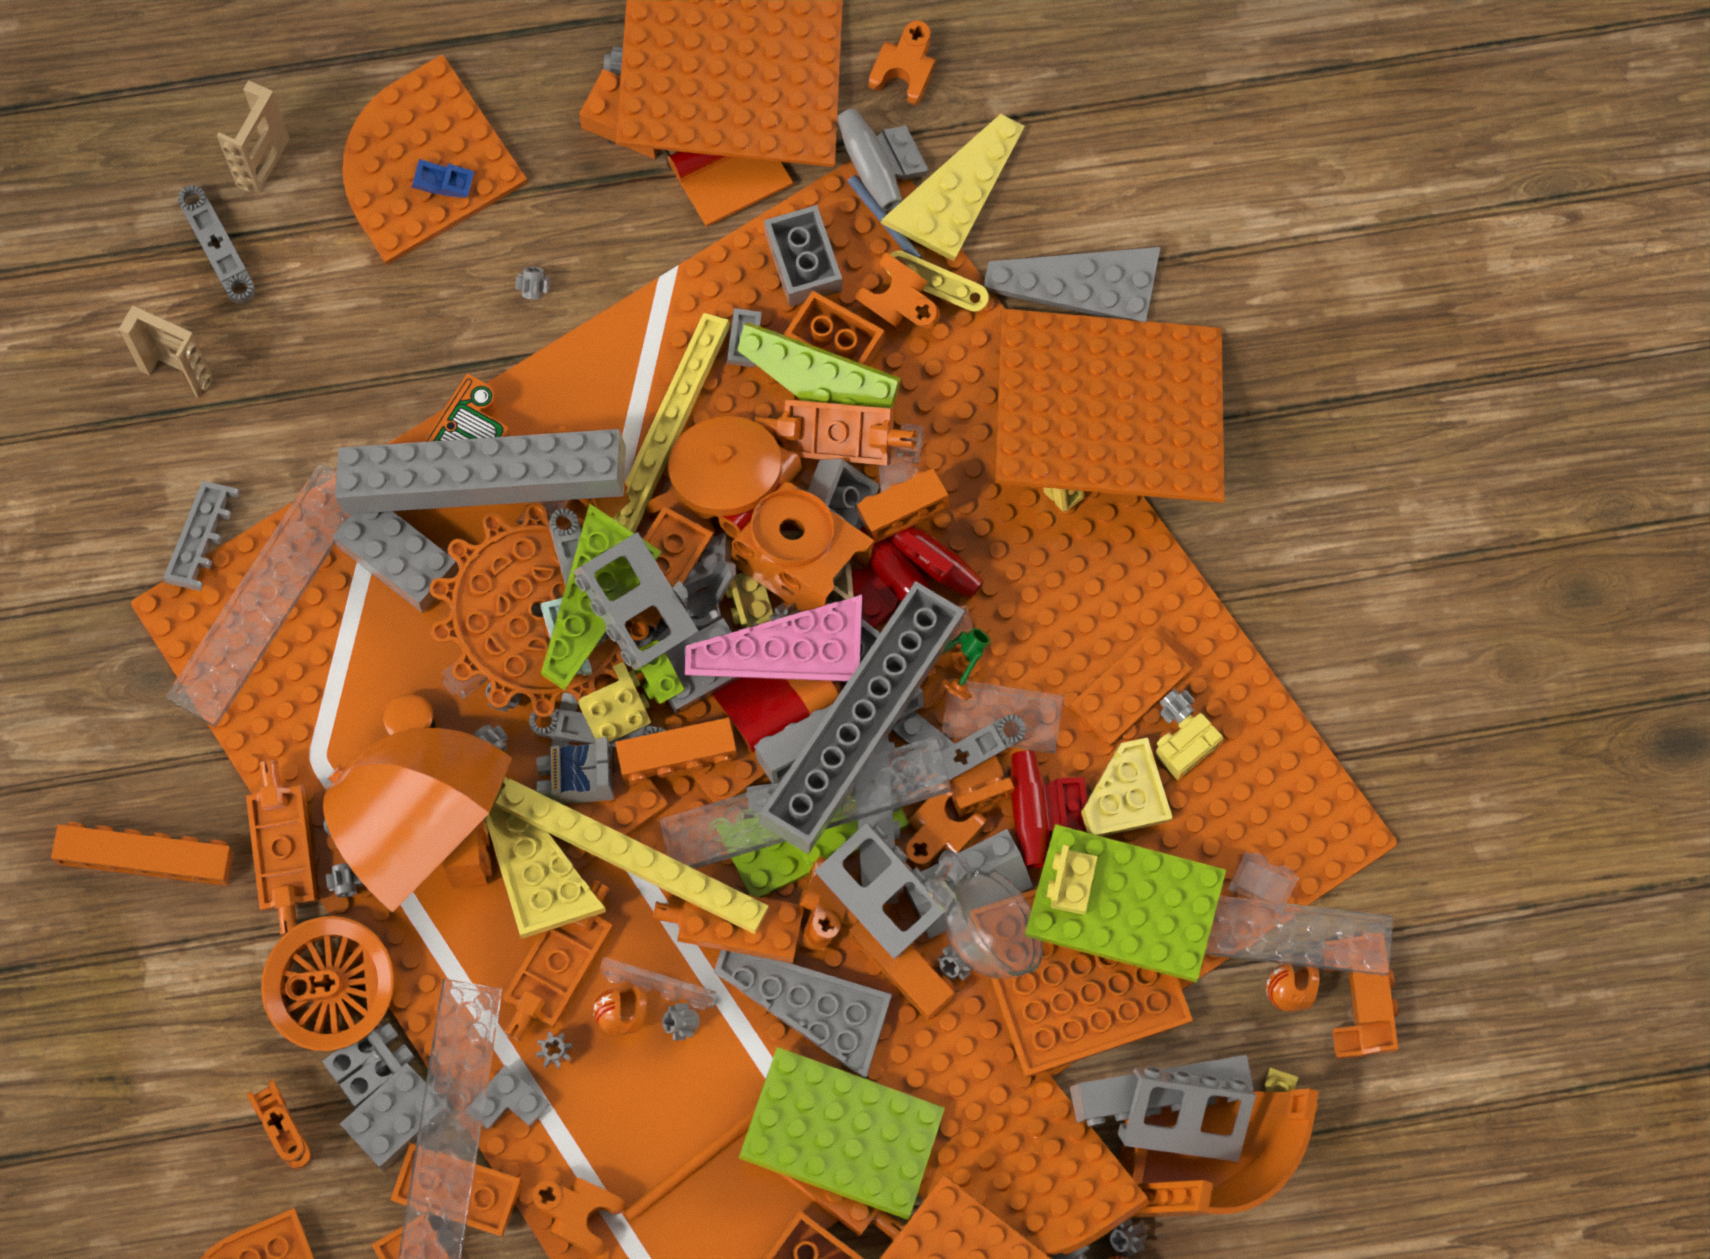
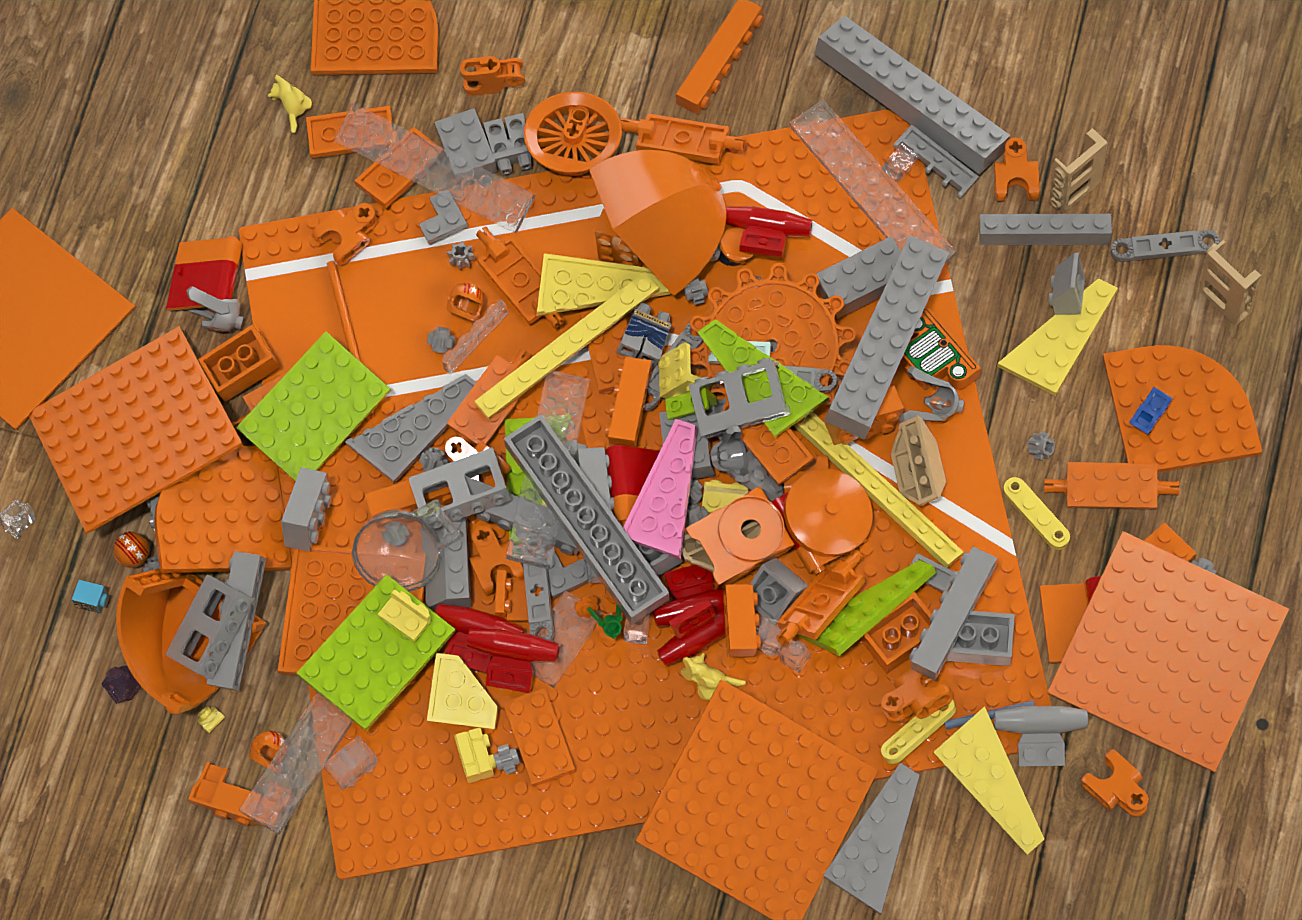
camera: 120 degrees right, 5 degrees down
none -> brick [101,665,141,704]
none -> light grey brick [281,468,332,552]
none -> light grey gear [419,448,448,472]
none -> red plate [467,629,560,693]
none -> light yellow animal [681,653,746,700]
none -> red plate [725,206,813,258]
none -> light grey brick [814,15,1010,175]
none -> clear brick [882,143,919,182]
none -> tan wedge [891,415,946,505]
none -> light grey piece [899,366,964,422]
none -> light grey brick [909,547,997,680]
none -> light grey brick [979,214,1112,245]
none -> orange piece [994,137,1040,202]
none -> light yellow wing [997,278,1118,396]
none -> light yellow plate [1003,477,1070,550]
none -> orange plate [1044,462,1179,509]
none -> light grey slope [1049,253,1085,315]

